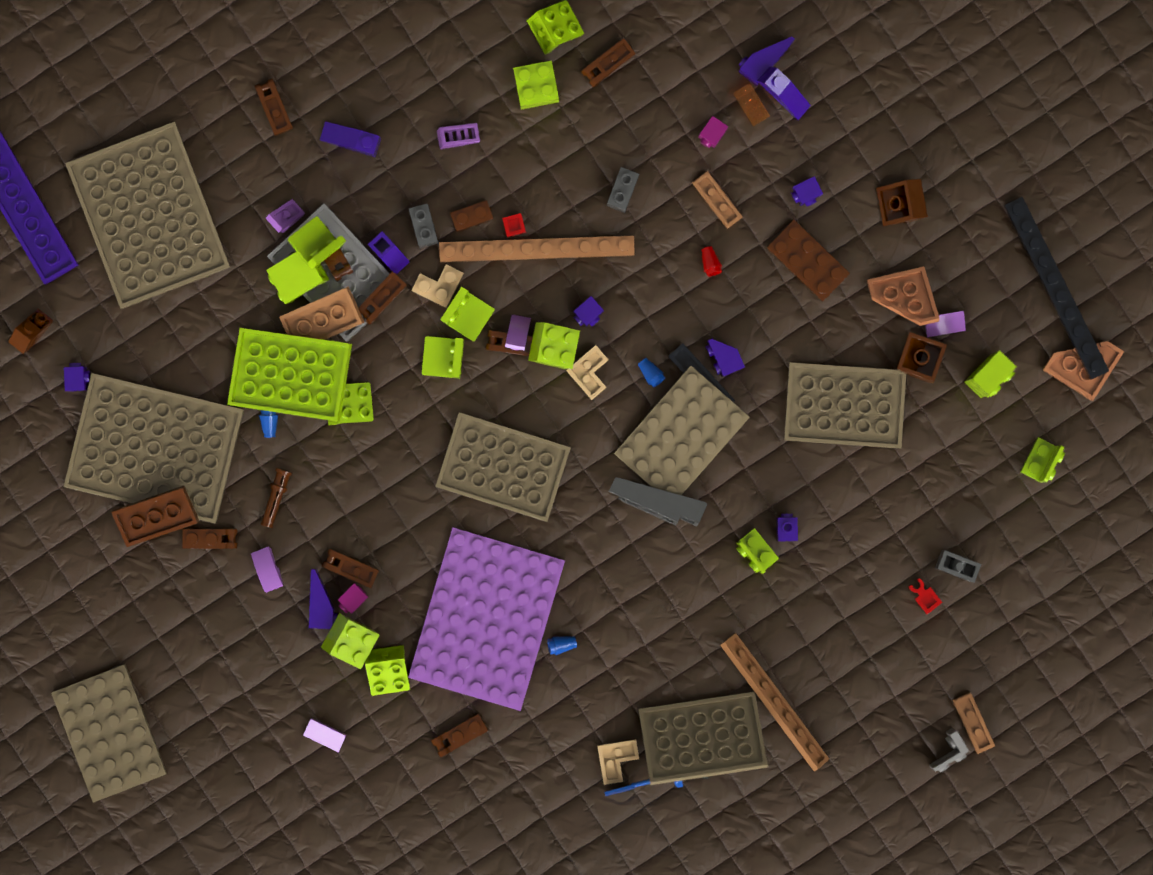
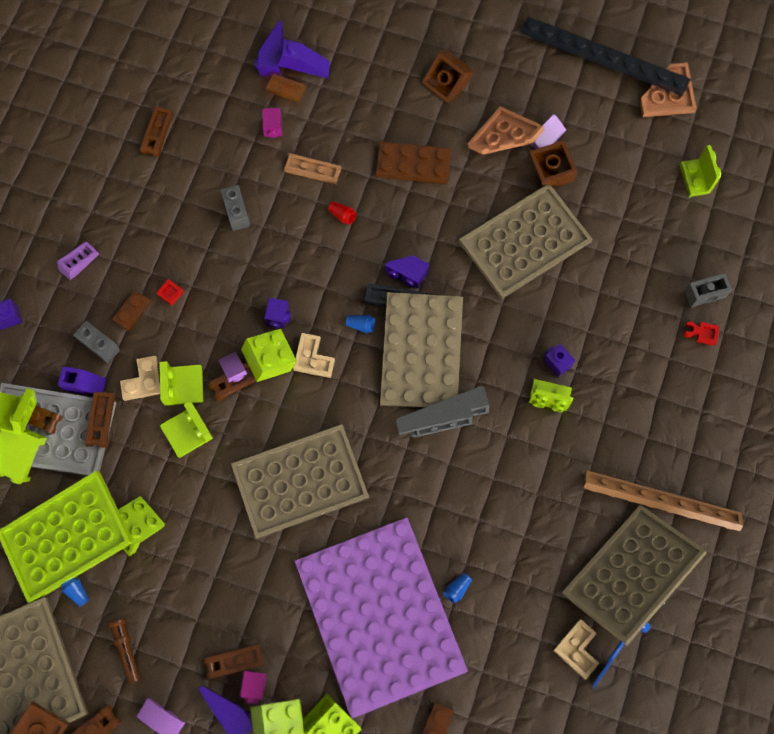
camera: 40 degrees left, 15 degrees down
medium nougat plate [279,286,364,340] -> none
medium nougat plate [439,236,635,262] -> none
lime brick [513,60,559,109] -> none
lime bracket [527,0,584,55] -> none
dark purple brick [791,176,823,207] -> none
lime brick [964,350,1016,398] -> none

